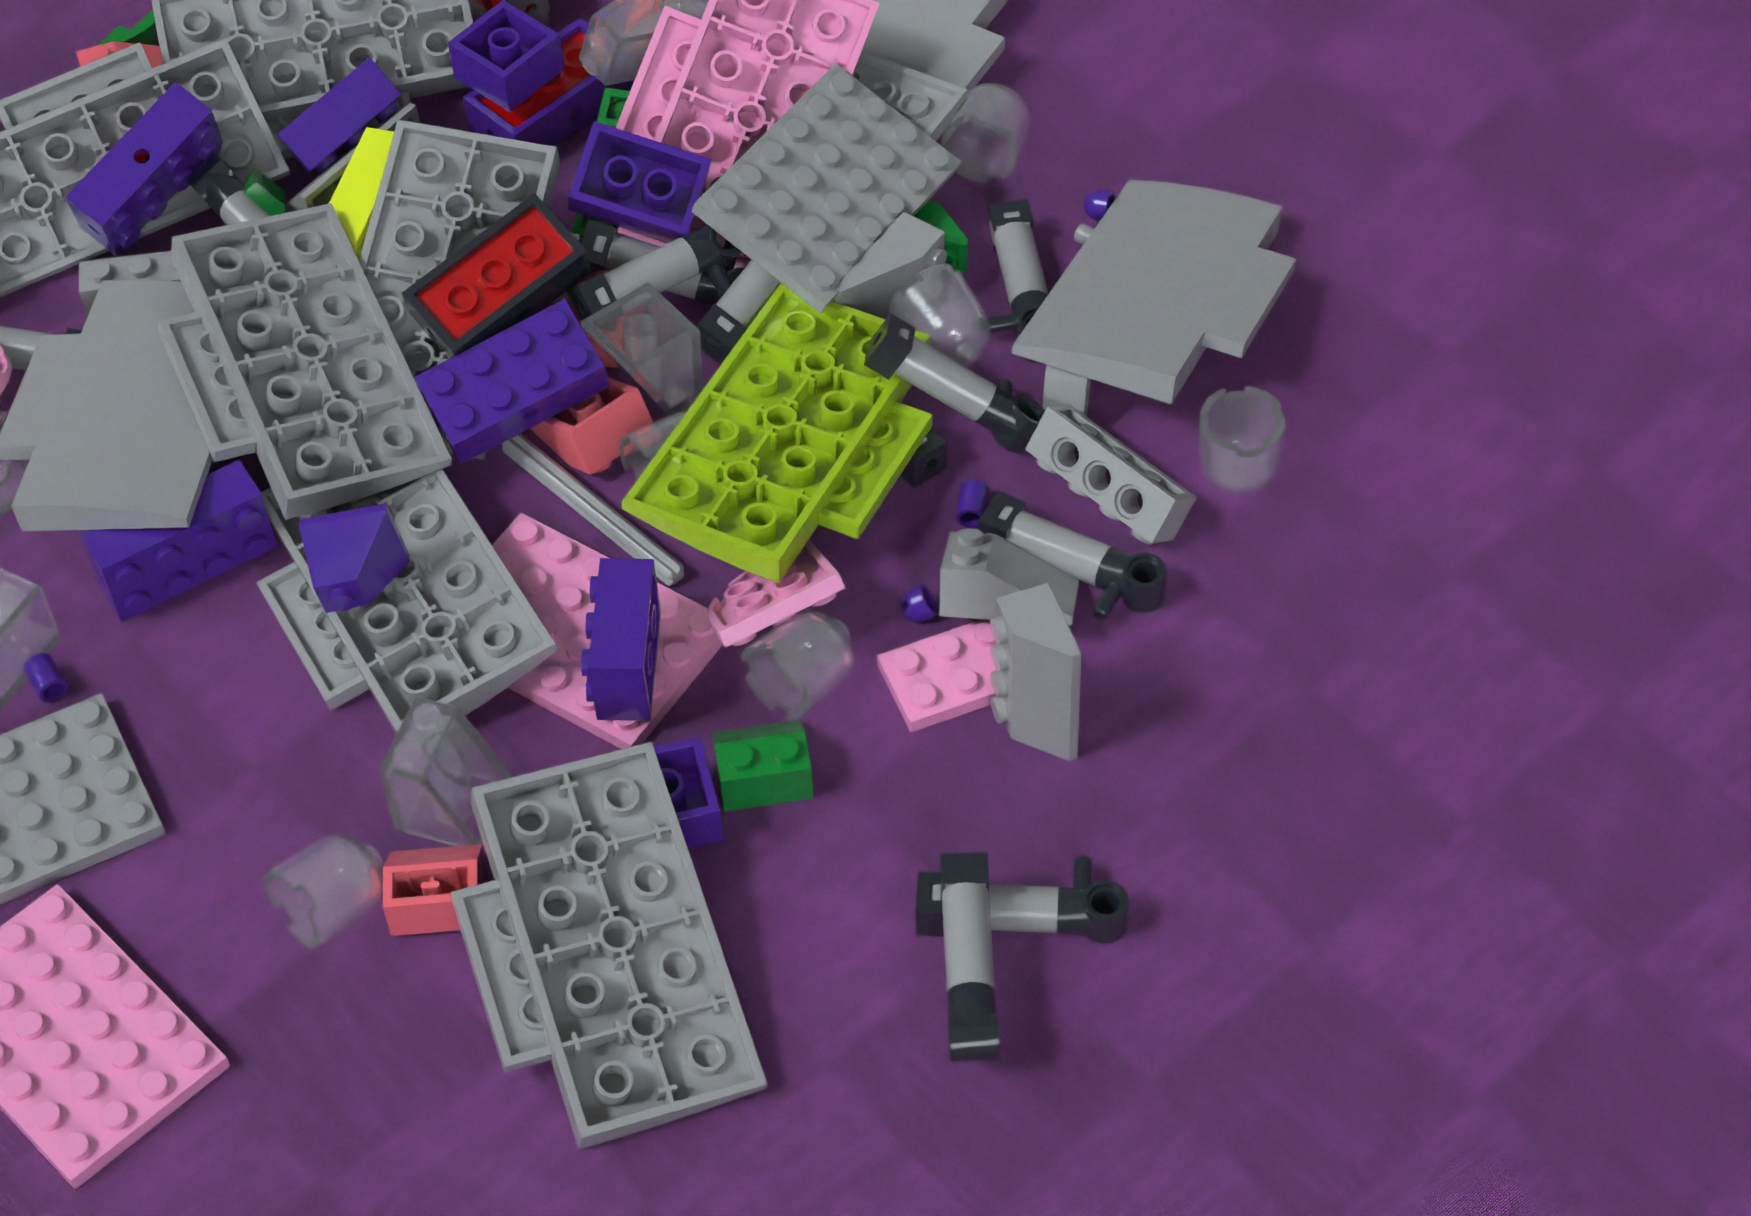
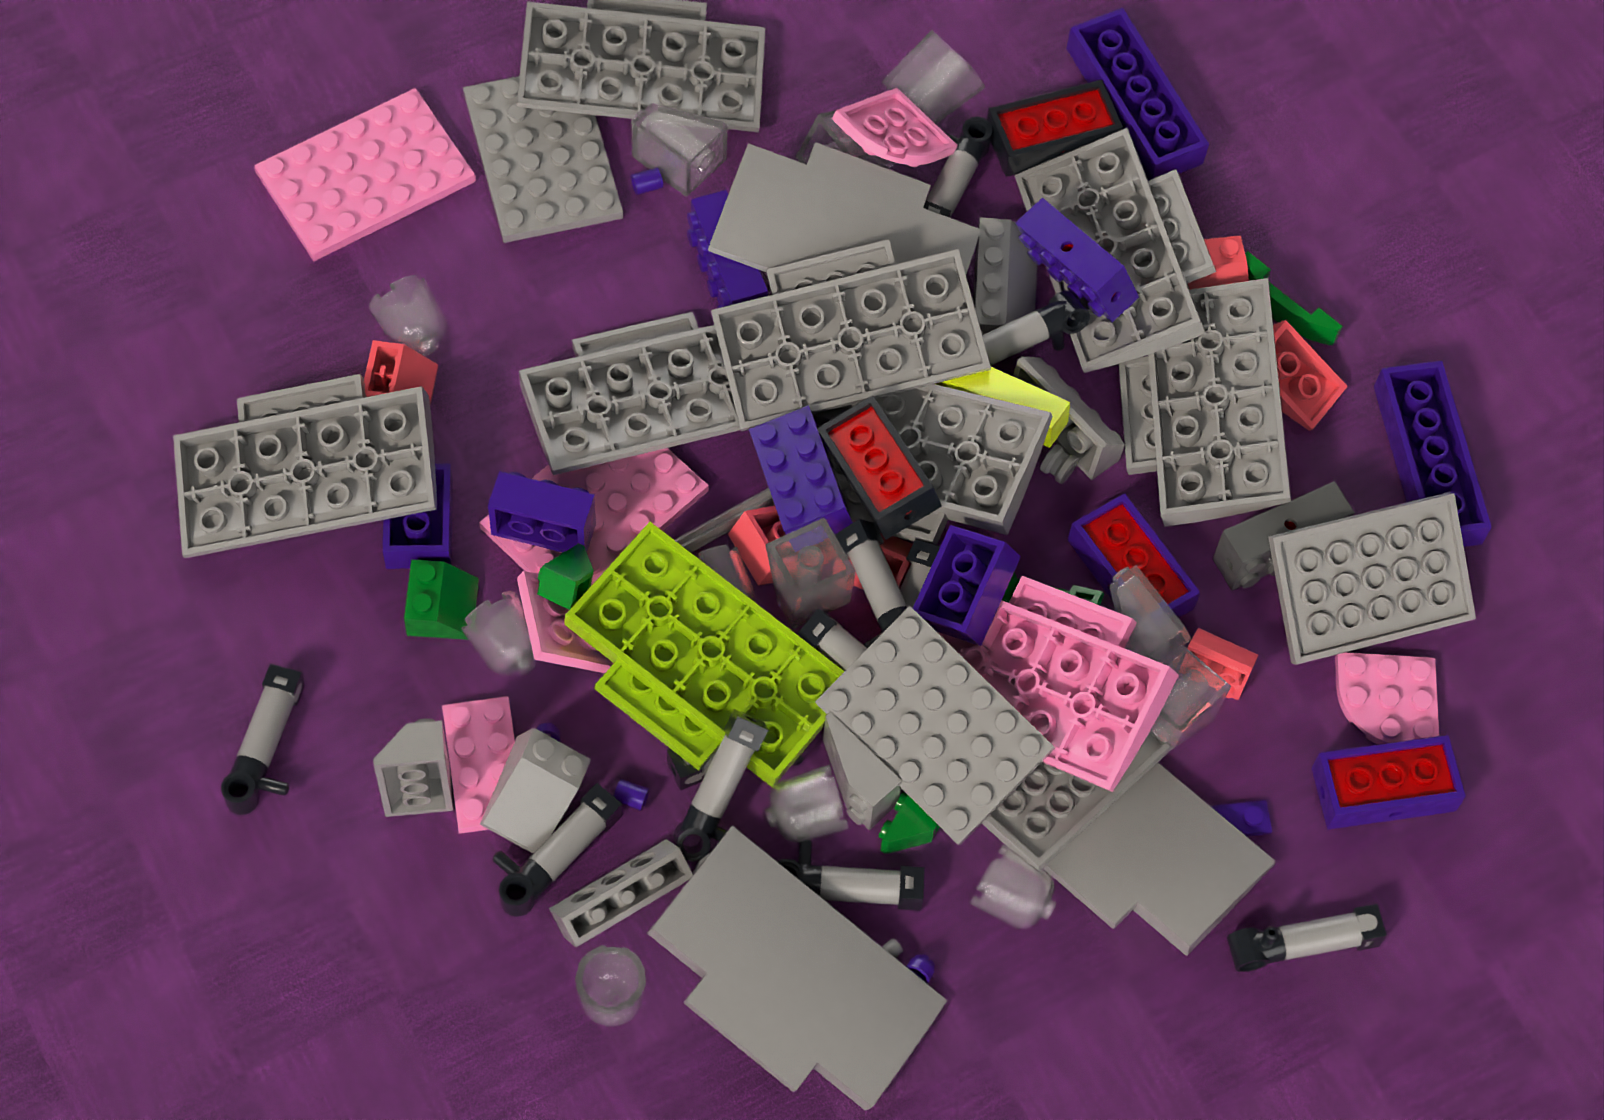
camera: 95 degrees right, 10 degrees up
green tile [245,168,286,216] -> none
dark purple brick [278,57,401,175] -> none
dark purple slope [299,503,410,613] -> none
clear slope [379,696,513,846] -> none
dark purple brick [448,0,565,112] -> none
piece [939,852,1000,1062] -> none
none -> green slope [537,543,594,610]

